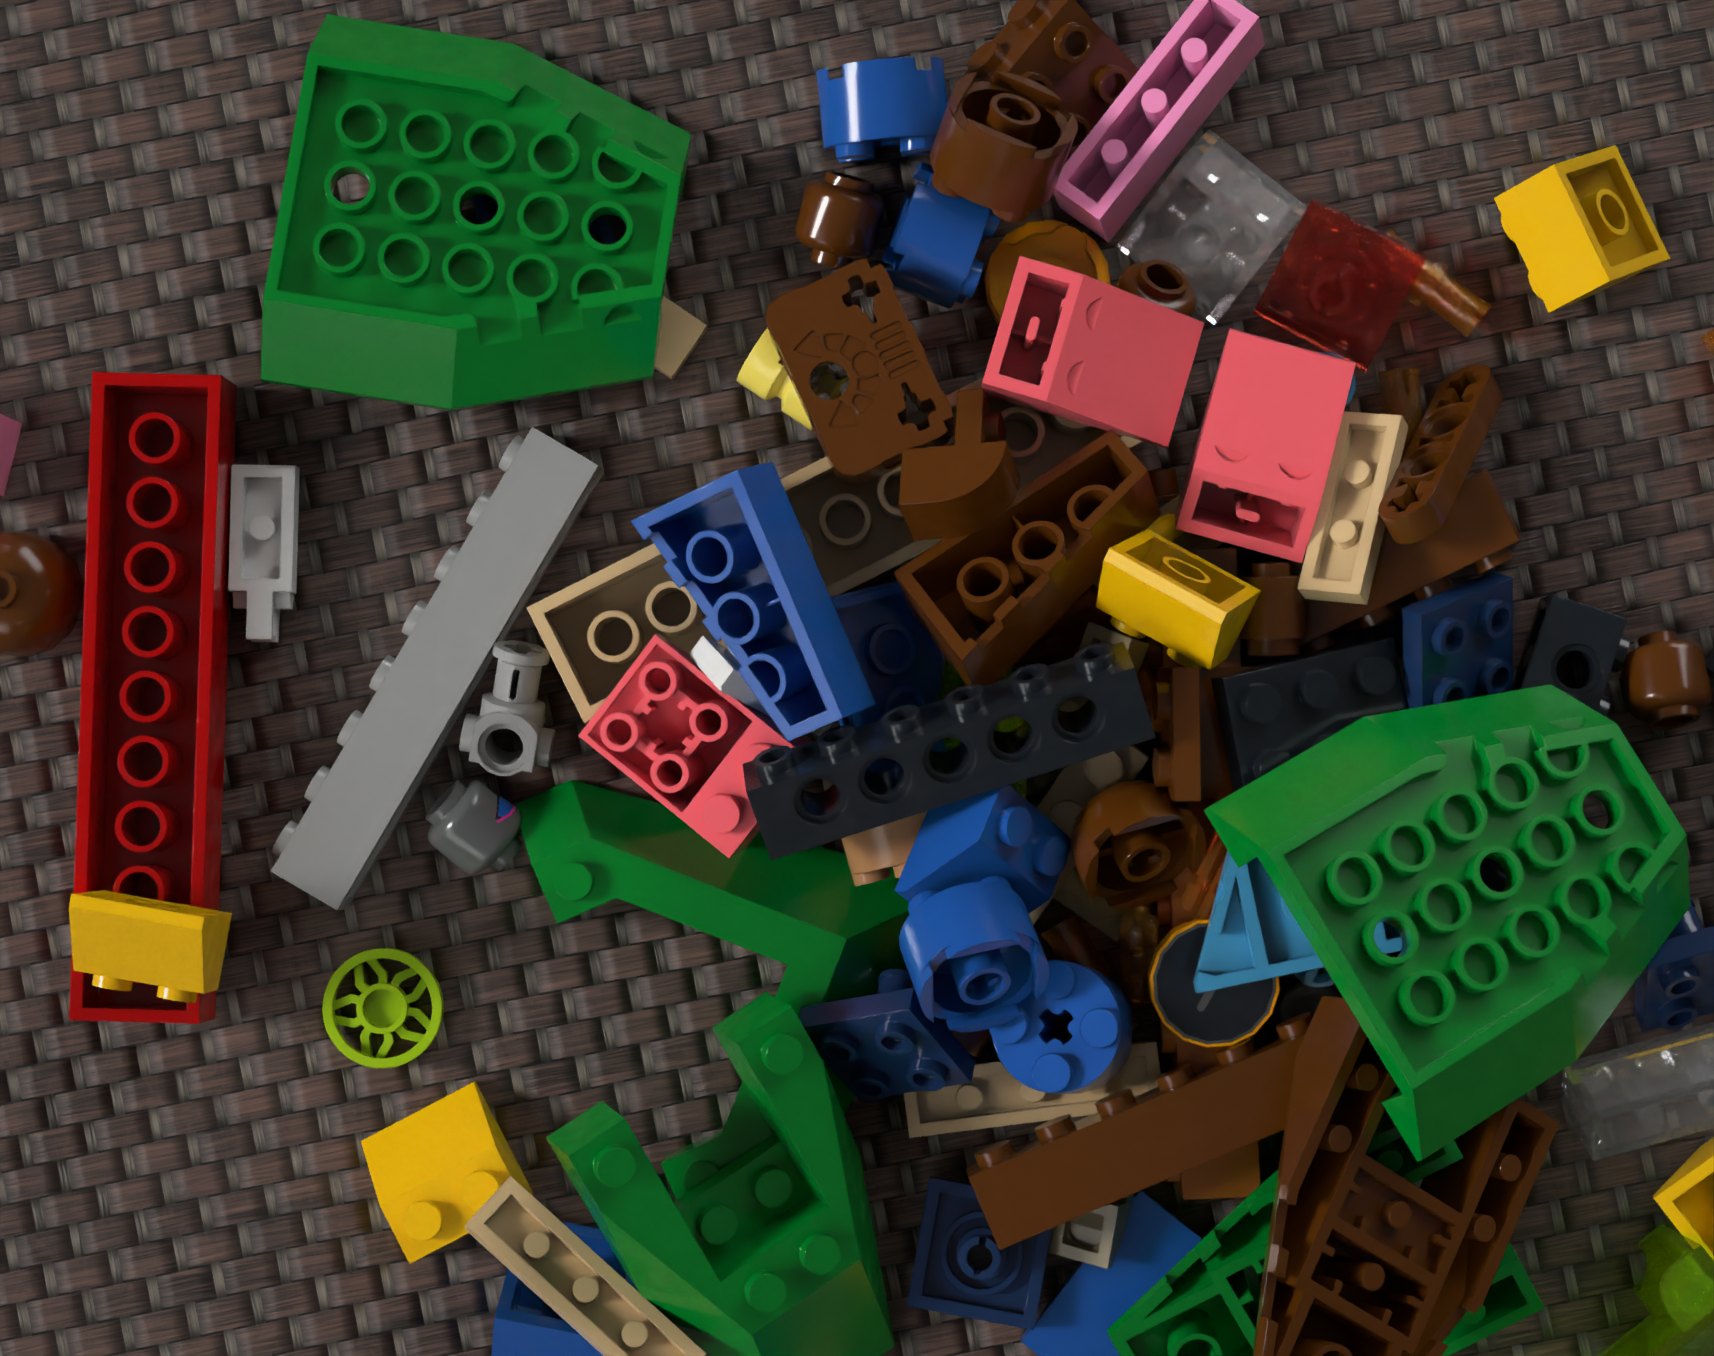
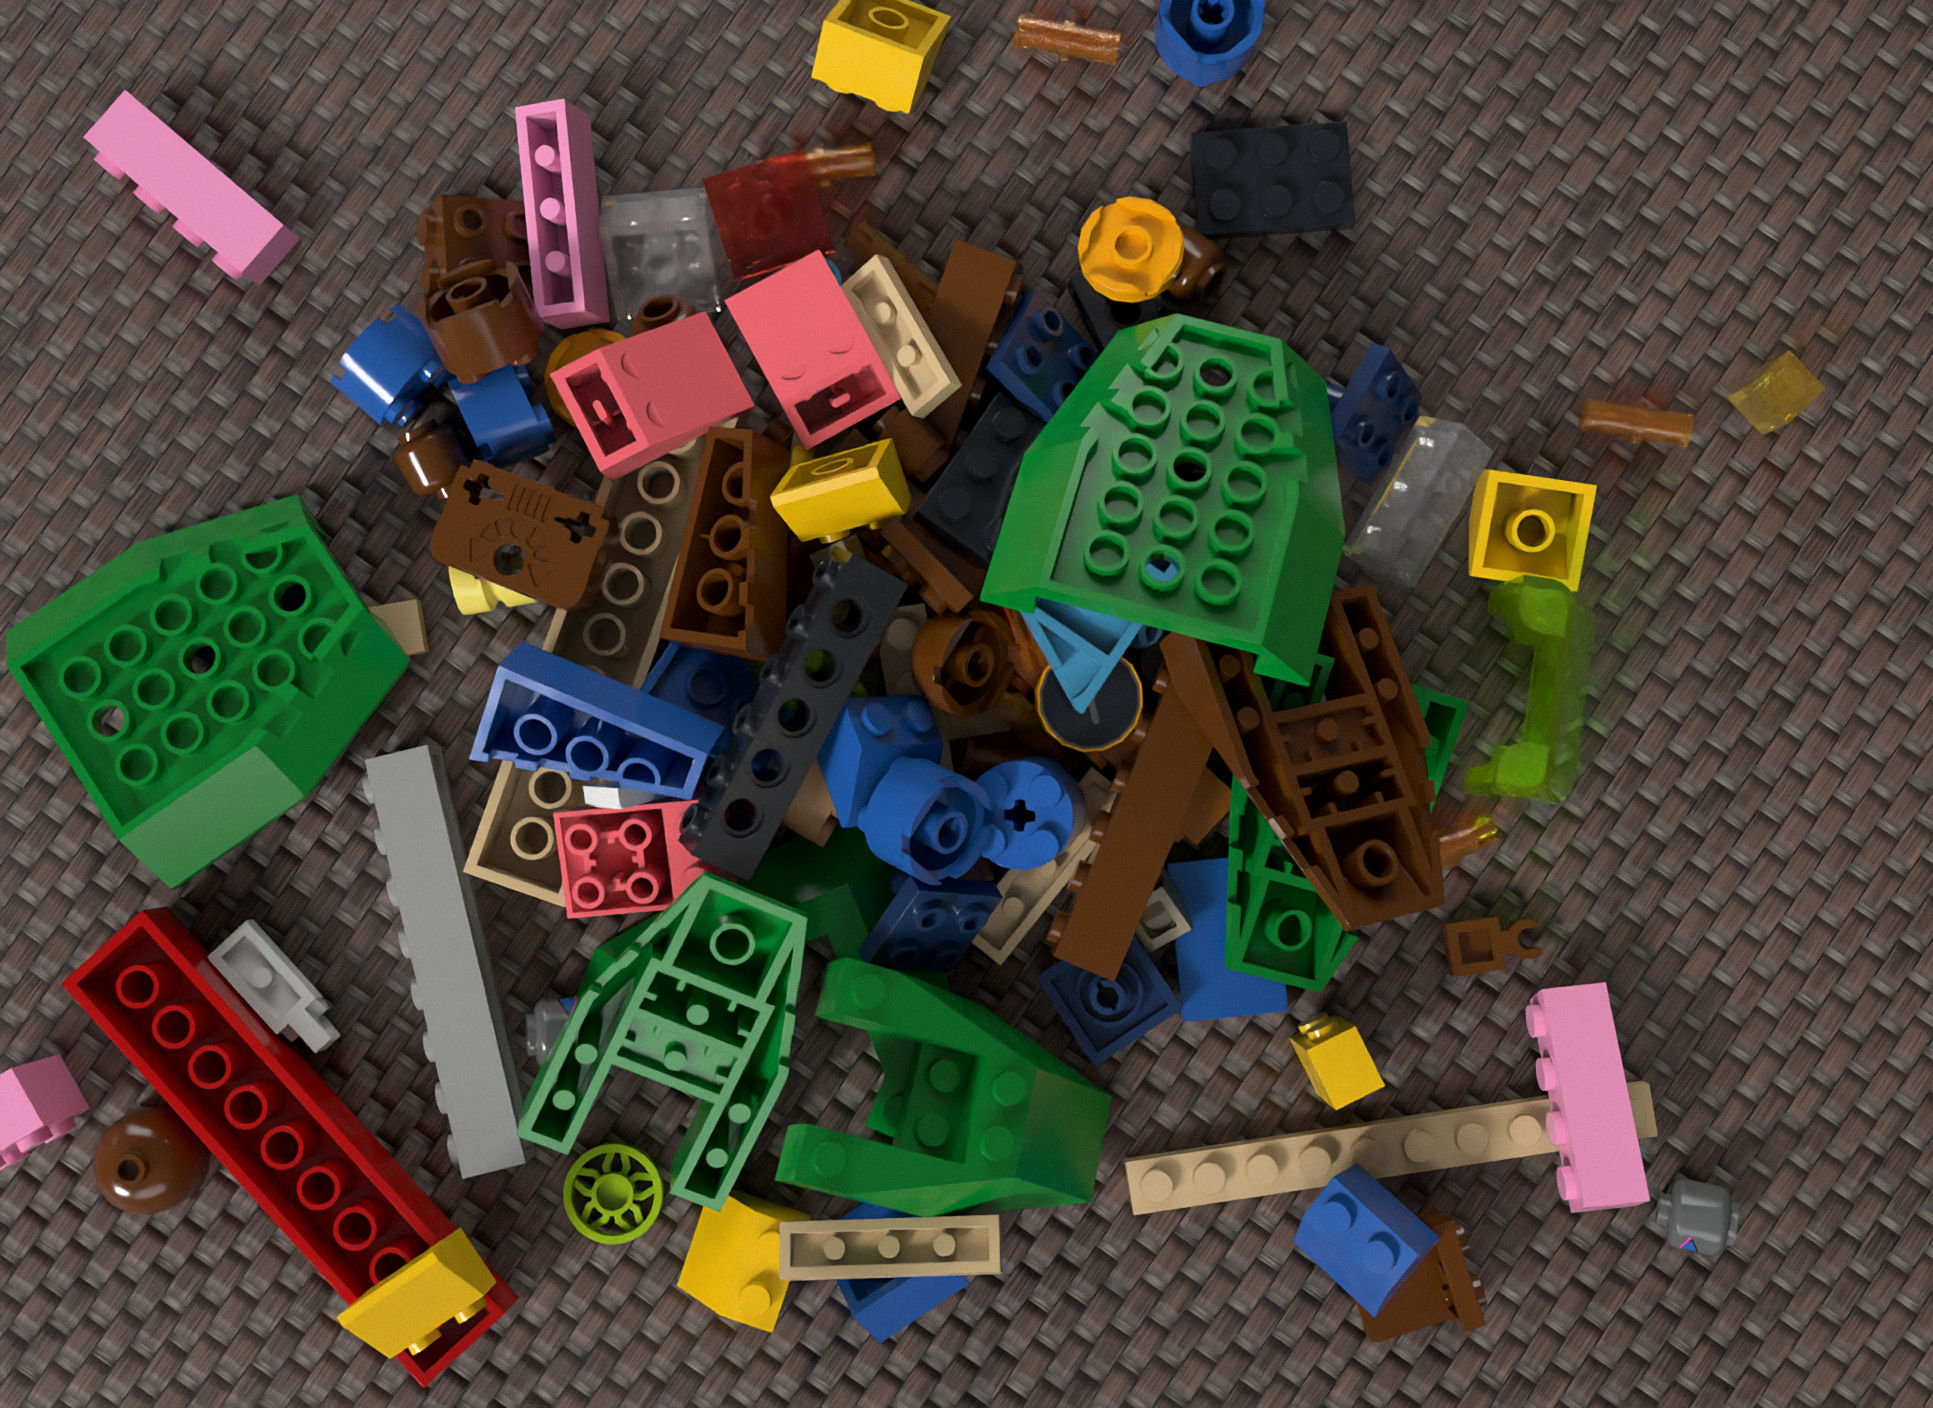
camera: 55 degrees left, 0 degrees up
light grey connector [459,640,555,776] -> none
reddish brown brick [899,388,1020,541] -> none
reddish brown beam [1378,364,1503,544] -> none
none -> green wedge [516,871,808,1212]
none -> light orange tile [1078,196,1185,303]

